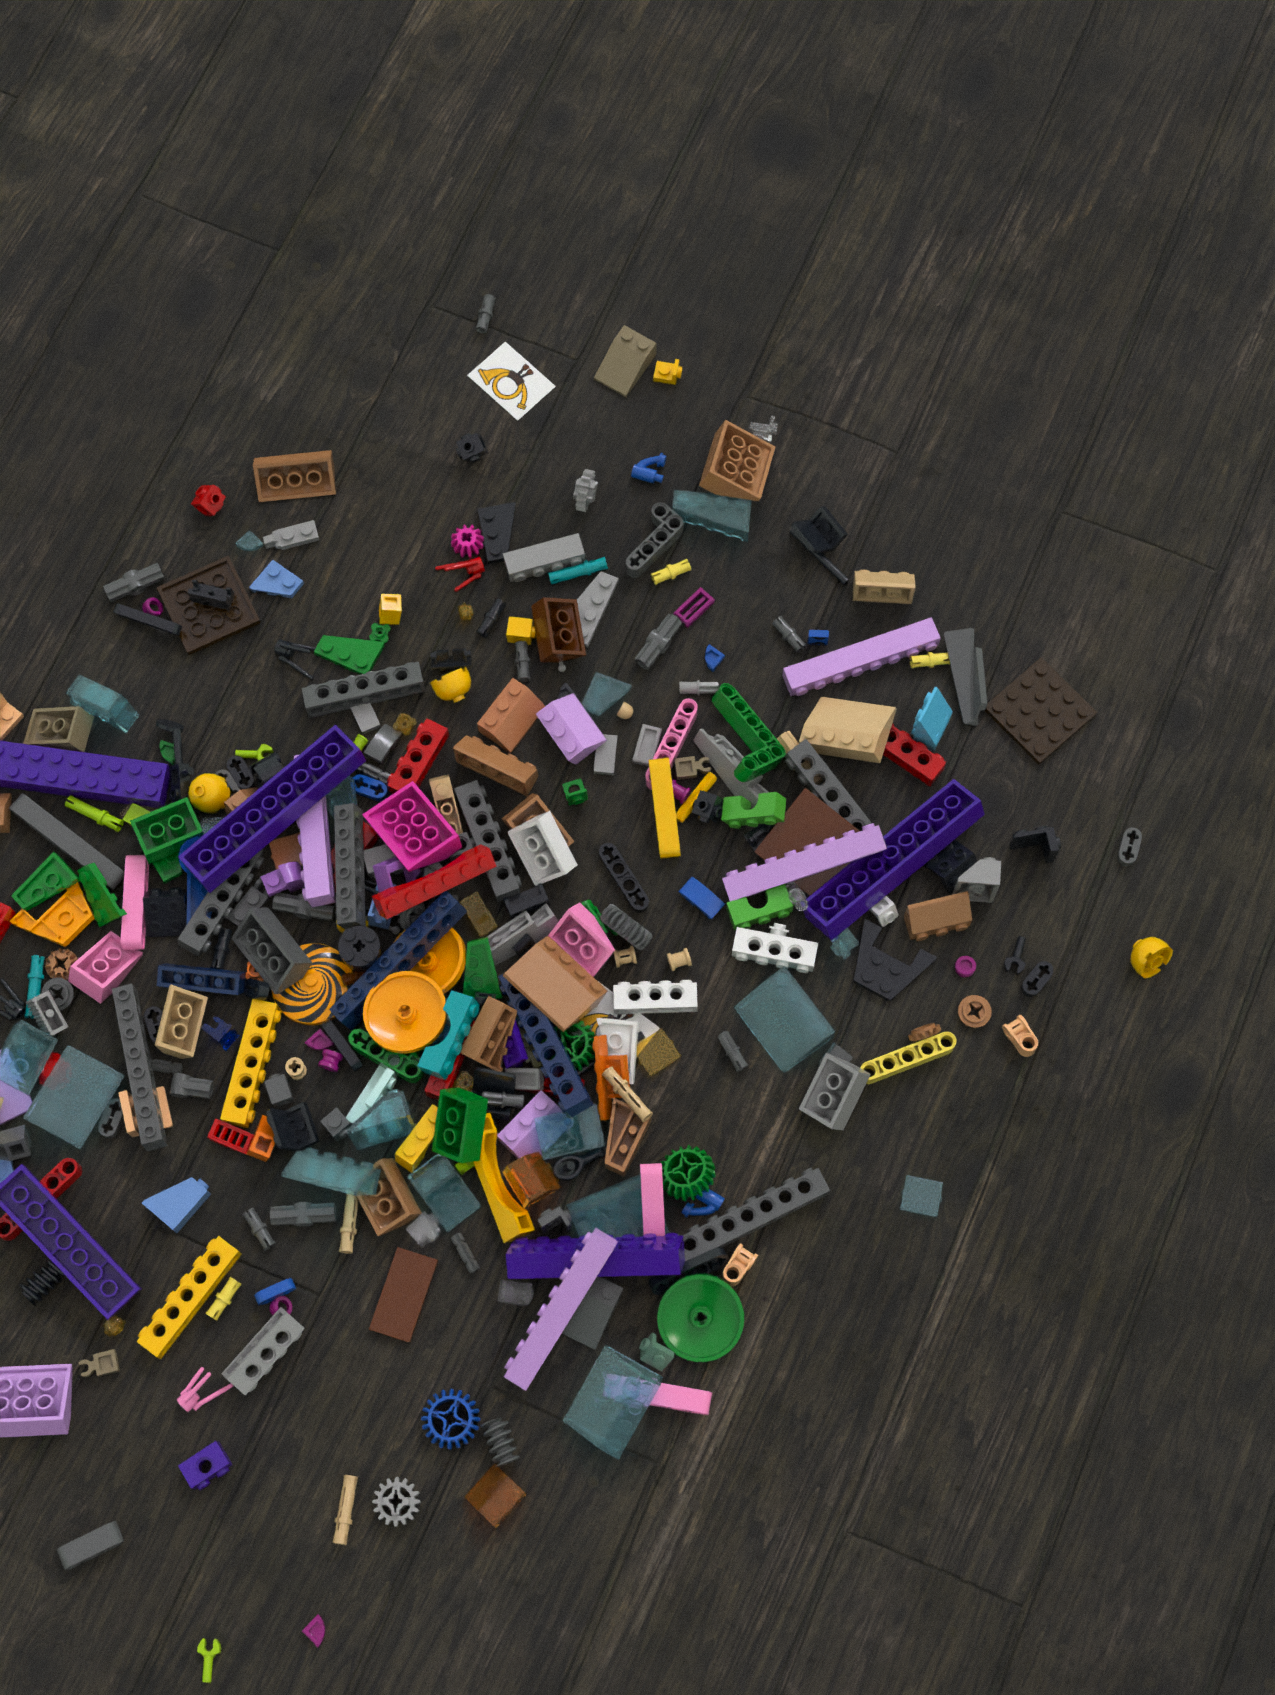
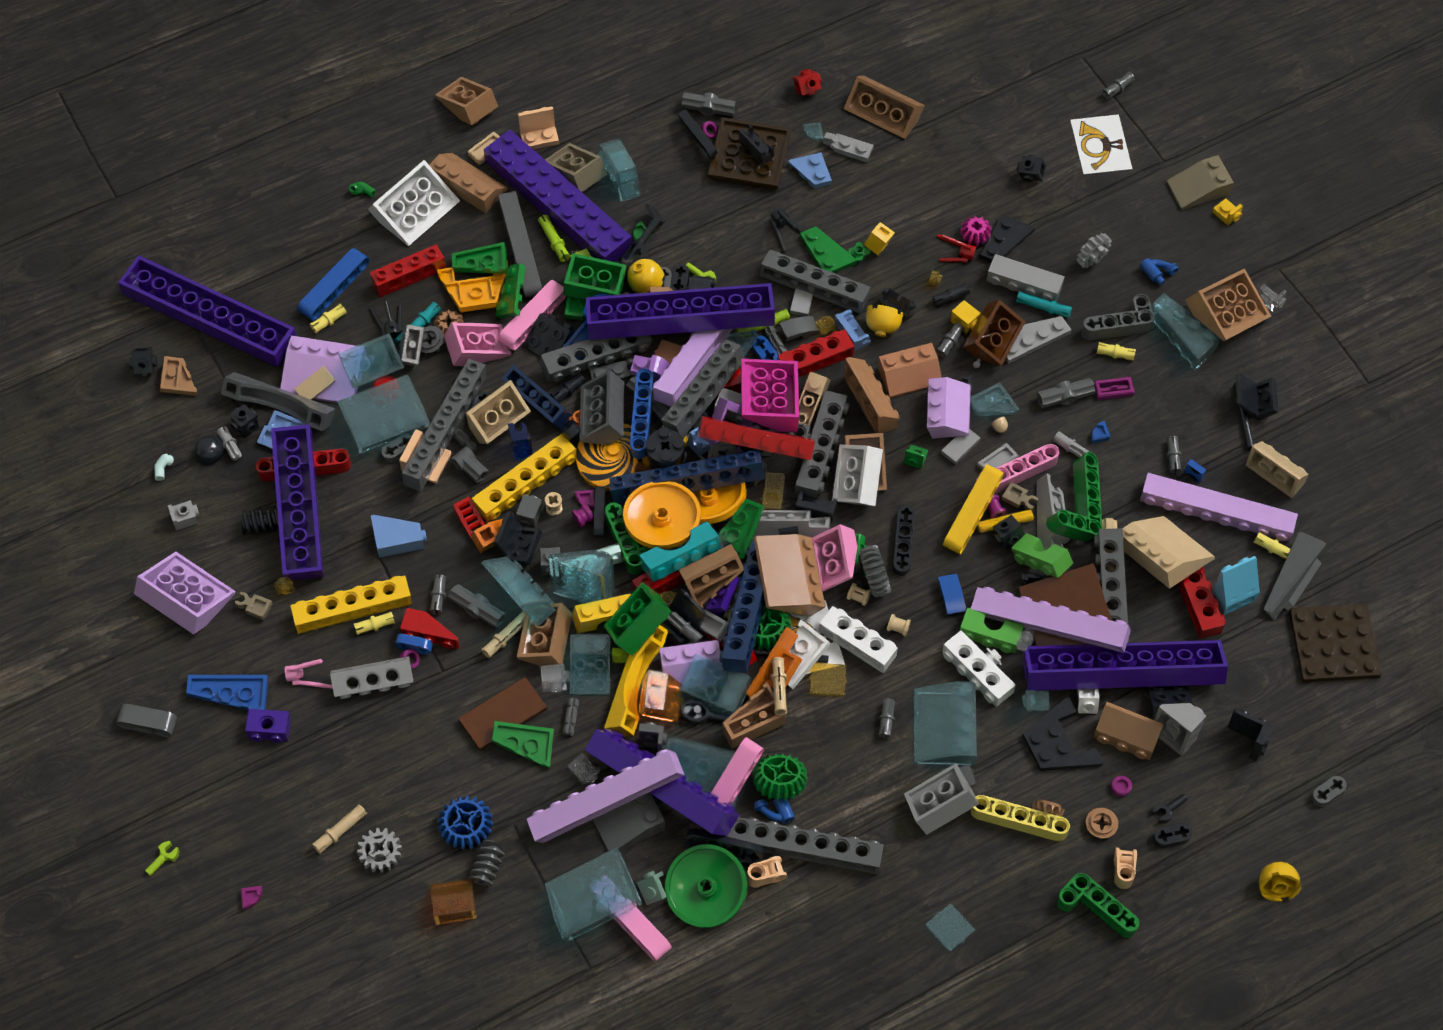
camera: 35 degrees right, 10 degrees down
none -> blue wing [186,675,269,711]
none -> red slope [400,608,460,649]
none -> green wing [491,721,554,769]
none -> blue beam [630,368,654,459]
none -> medium blue hinge [835,310,871,352]
none -> green beam [1057,873,1139,938]

